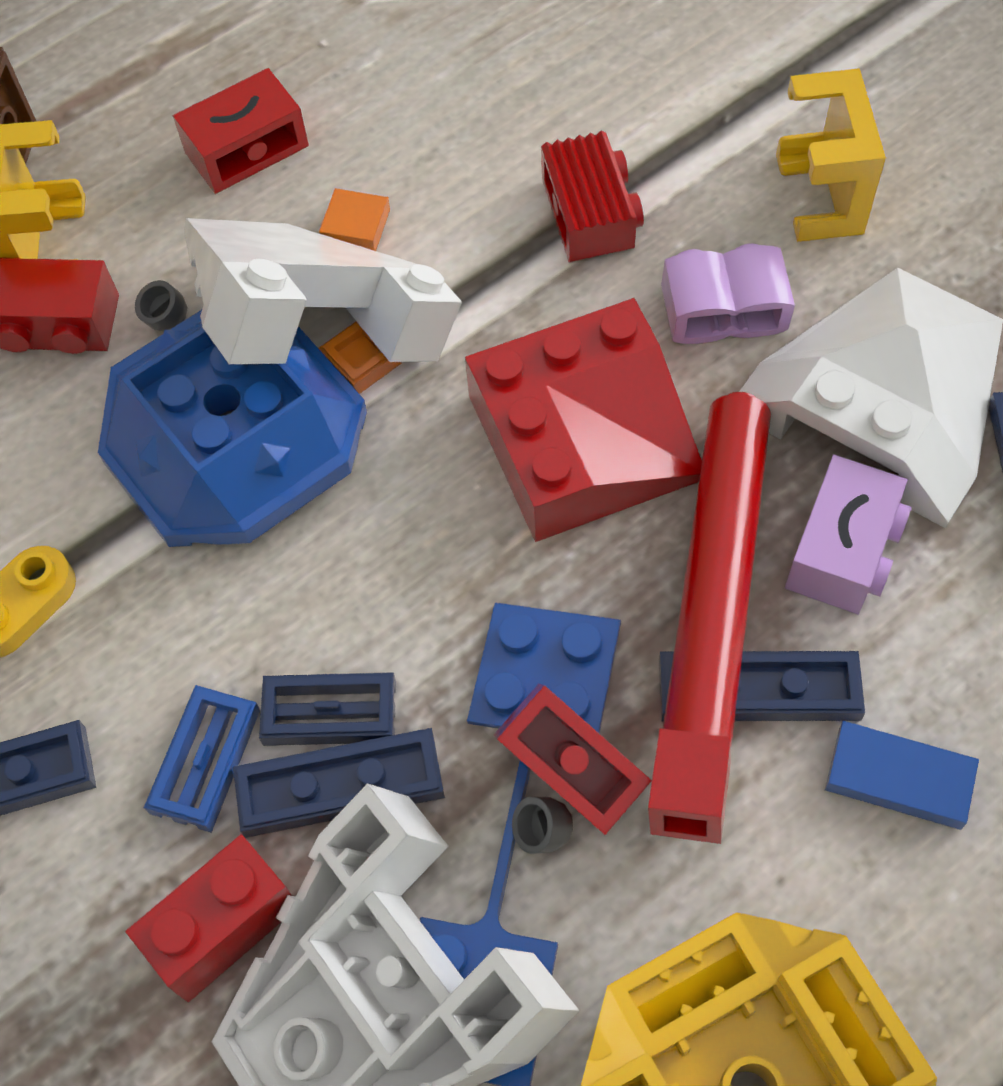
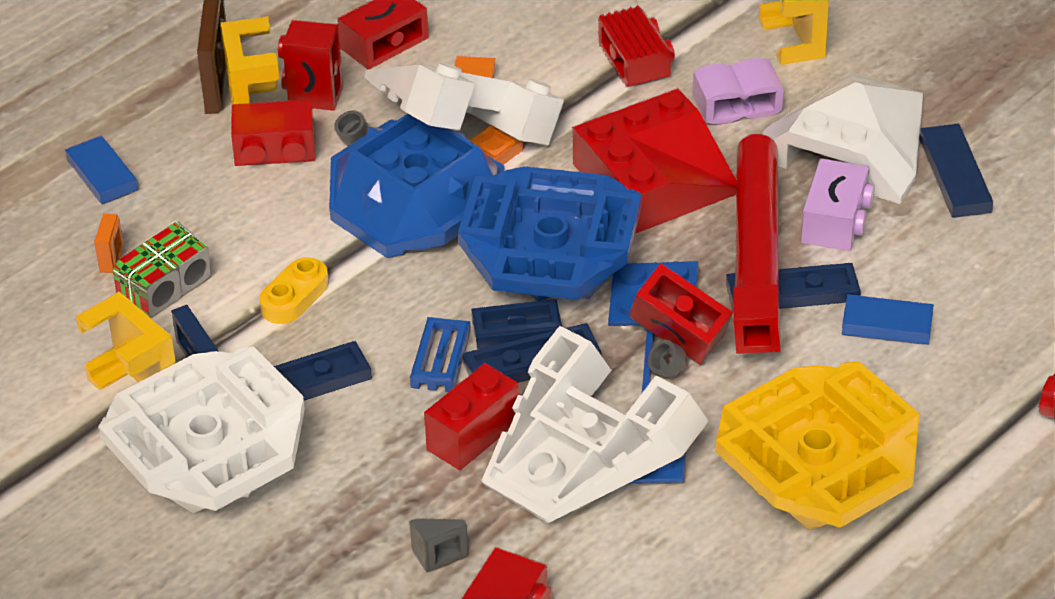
camera: 10 degrees left, 20 degrees down
none -> red brick [278,20,344,111]
none -> blue piece [458,166,642,301]

